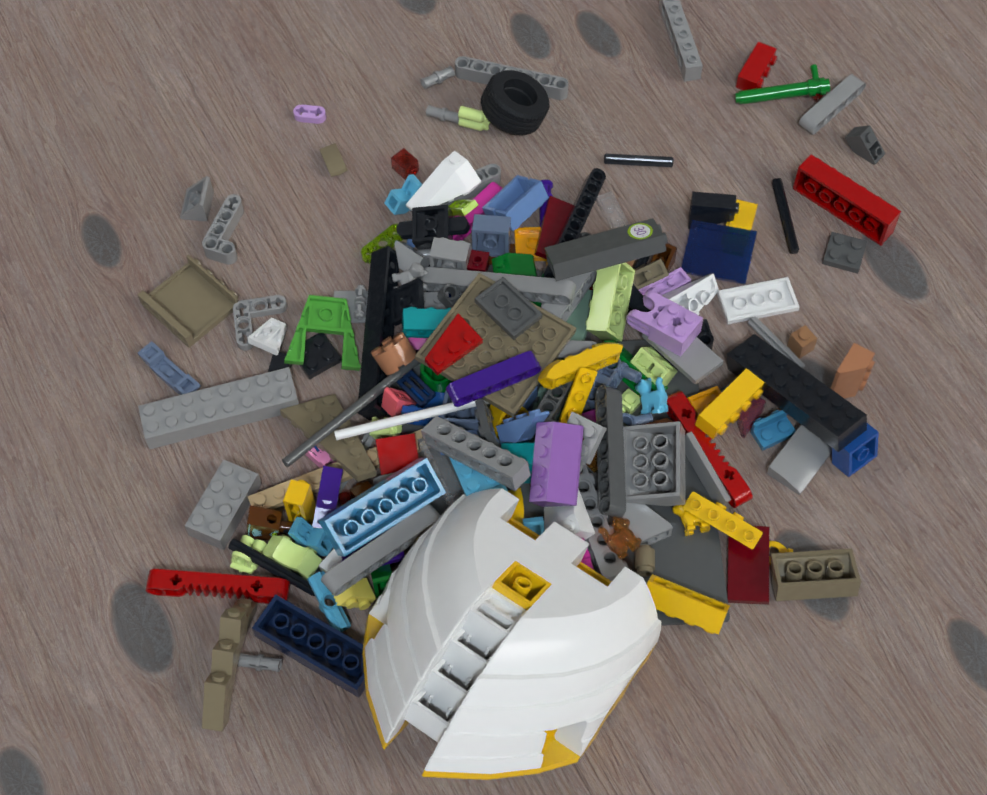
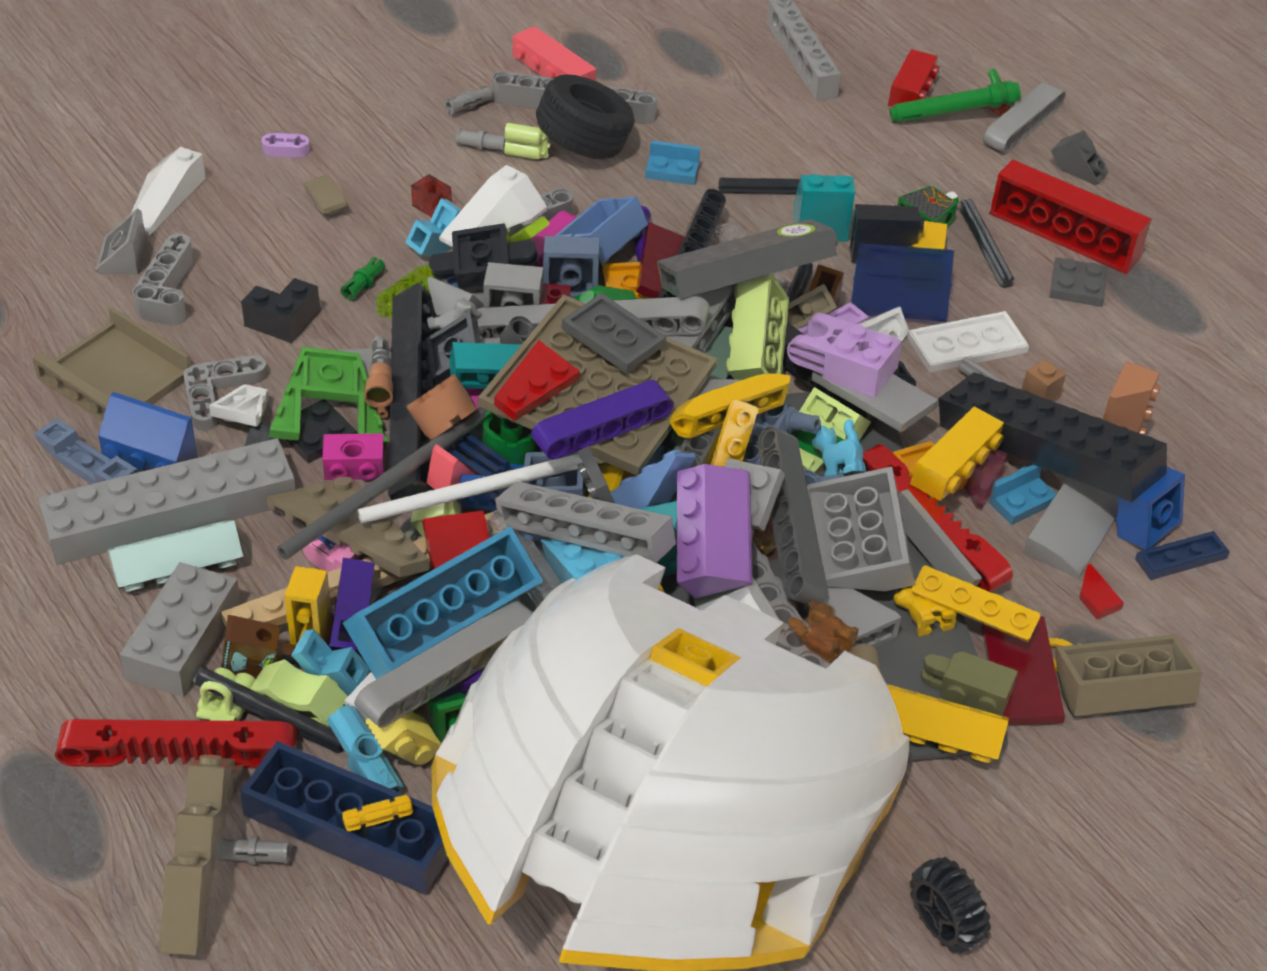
camera: 10 degrees left, 15 degrees down
none -> slope [98,392,198,471]
none -> light aqua slope [107,520,243,592]
none -> white wedge [131,147,206,236]
none -> black brick [241,278,320,343]
none -> dark pink brick [322,433,384,480]
none -> green pin [340,257,386,301]
none -> yellow axle [342,795,413,831]
none -> nougat piece [364,362,394,419]
none -> coral brick [512,26,596,81]
none -> dark azure bracket [645,141,700,185]
none -> teal slope [793,174,855,242]
none -> torso [897,186,959,228]
none -> black gear [909,857,991,954]
none -> olive hinge [921,651,1018,716]
none -> red tile [1079,564,1124,619]
none -> dark blue tile [1135,531,1230,580]

